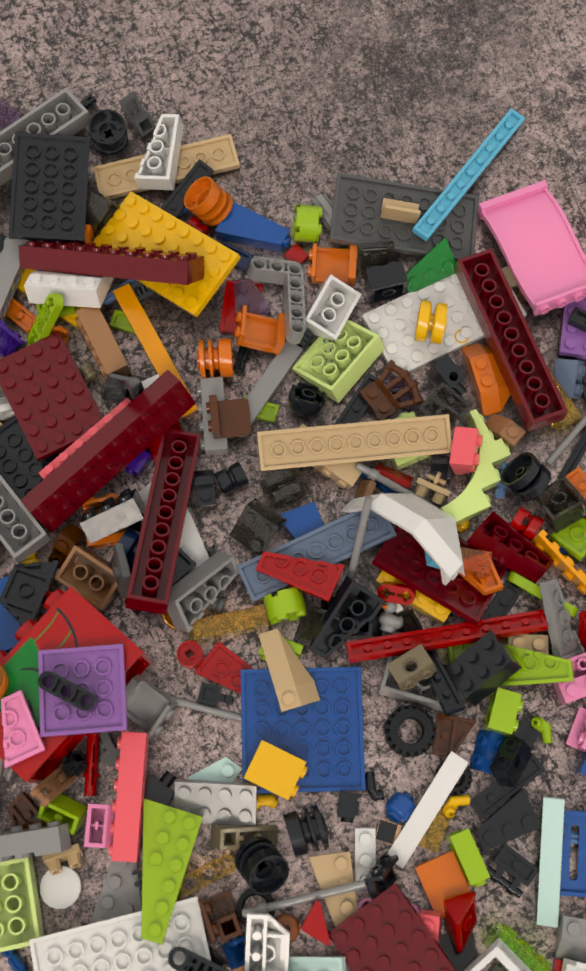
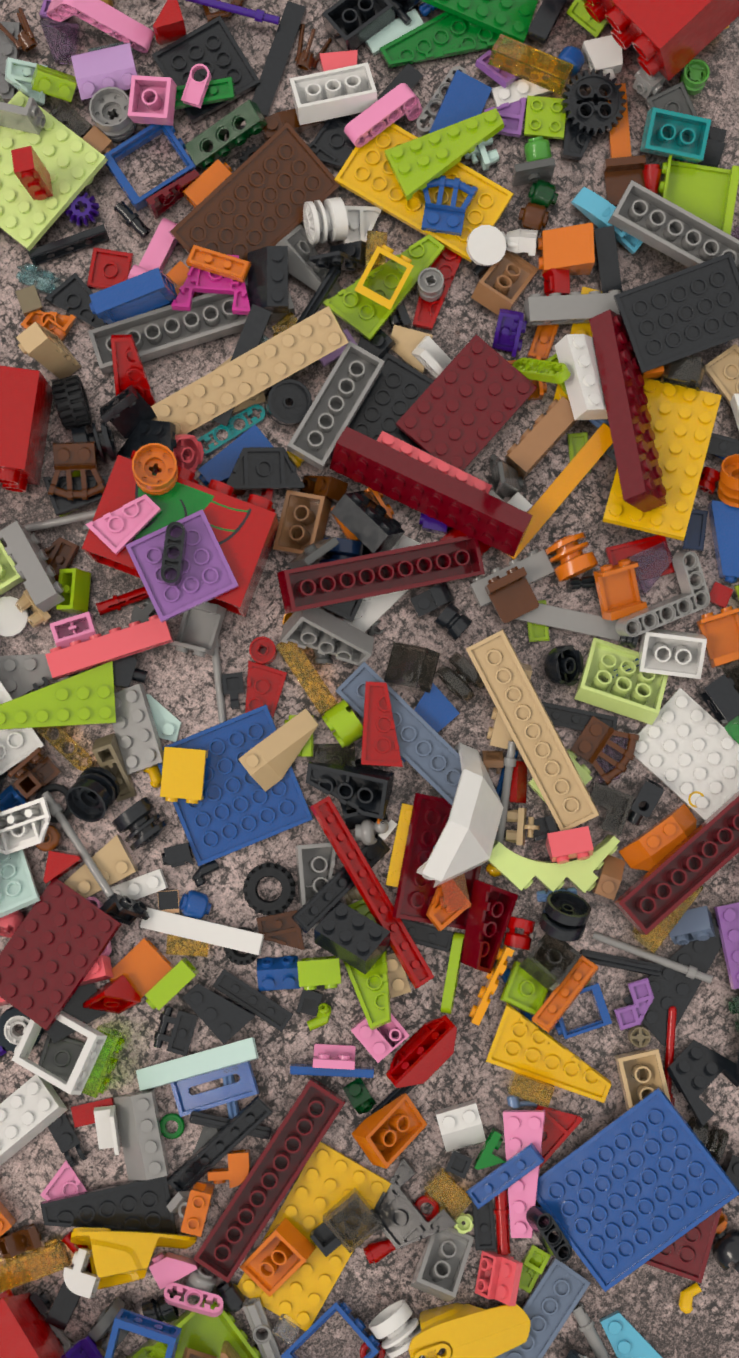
camera: 65 degrees right, 10 degrees up
medium nougat plate [29,764,81,808] -> none
black gear [61,751,88,777] -> none
dark tan wheel [78,362,101,385] -> none
light grey bar [344,496,373,581] -> none
red beam [377,582,416,605] -> none
dark tan brick [386,644,437,692] -> none
yellow wheel [414,300,448,345] -> none
yellow arm [443,795,470,818] -> none
black brick [489,736,532,787] -> none
light grey wing [539,578,584,659] -> none

